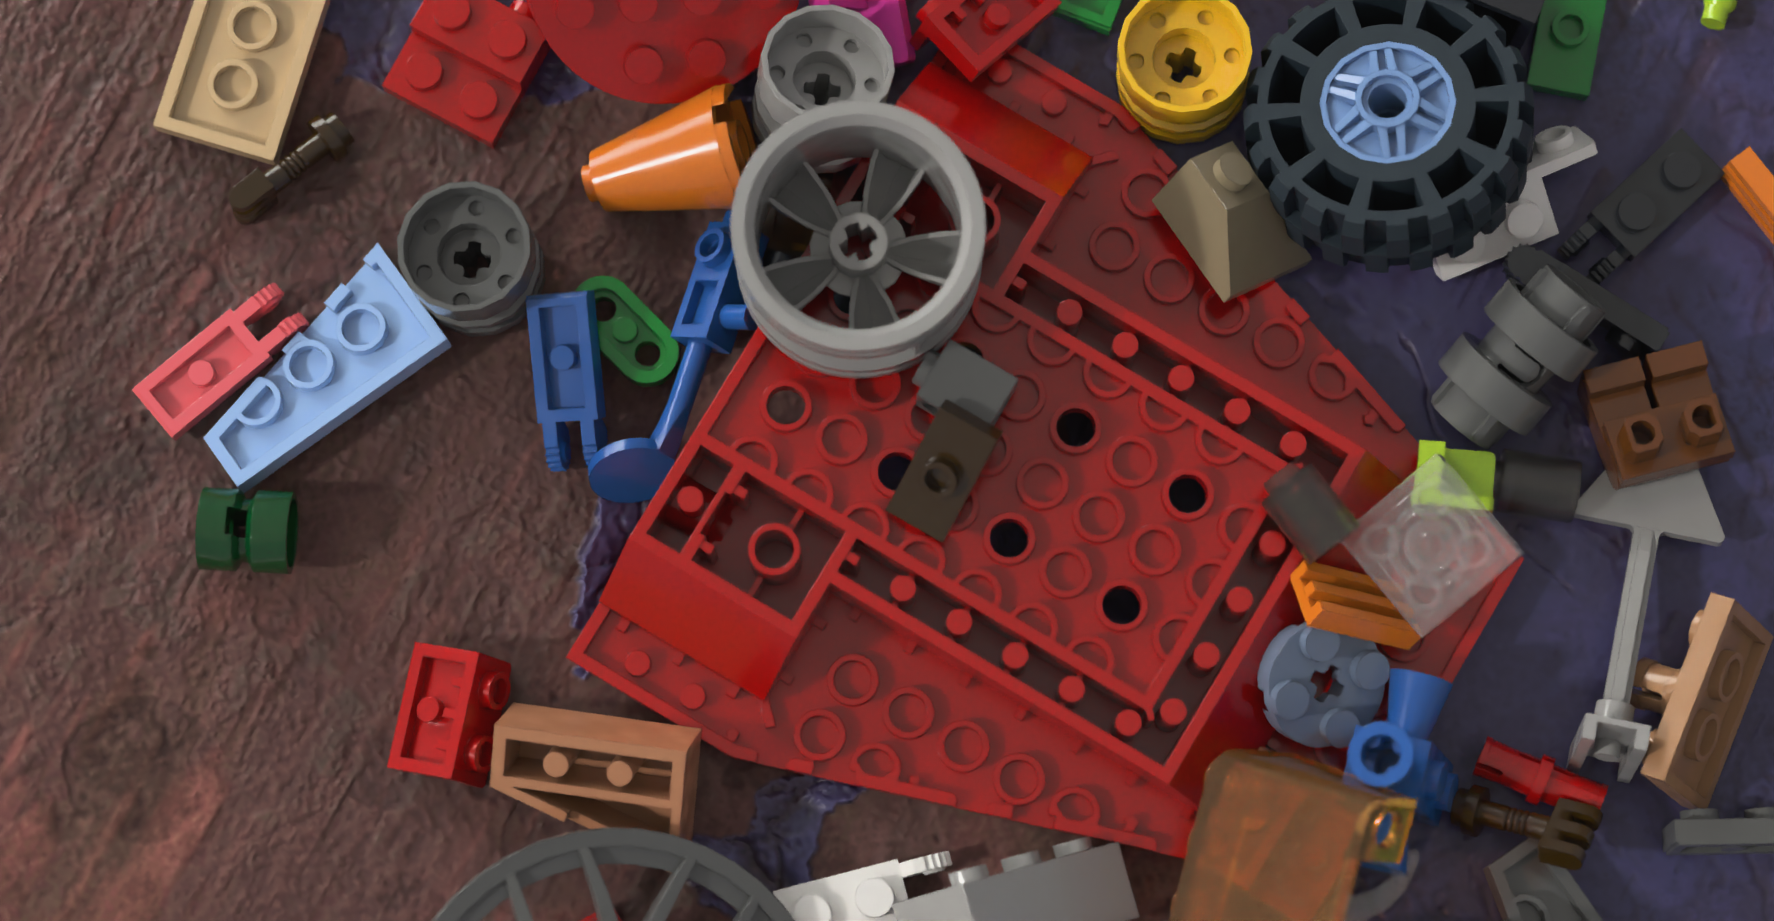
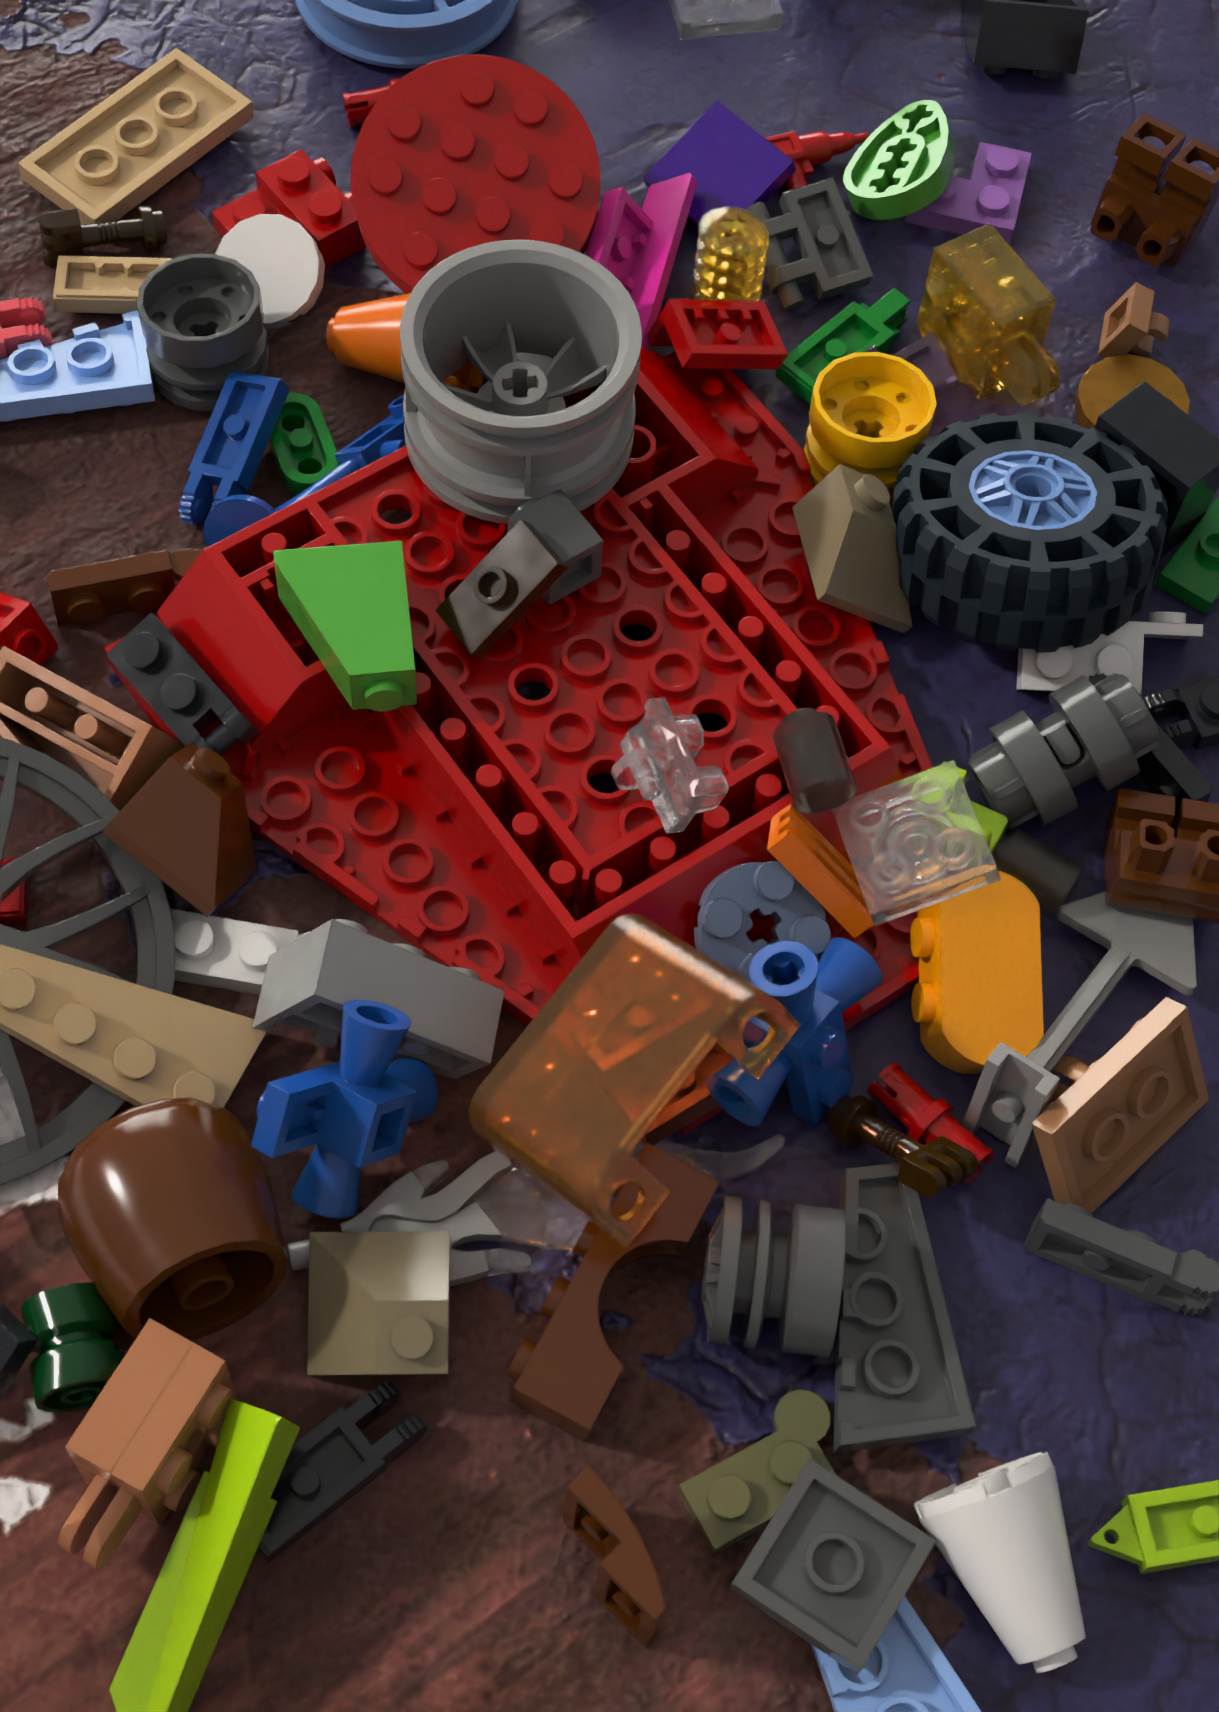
camera: 20 degrees right, 20 degrees down
none -> reddish brown hinge [47,546,207,626]
none -> tan plate [53,256,171,314]
none -> reddish brown slope [102,742,257,917]
none -> black plate [106,612,259,760]
none -> white tile [215,214,325,329]
none -> bright green slope [273,541,417,712]
none -> clear hips [611,697,729,834]
none -> light orange brick [910,869,1044,1075]

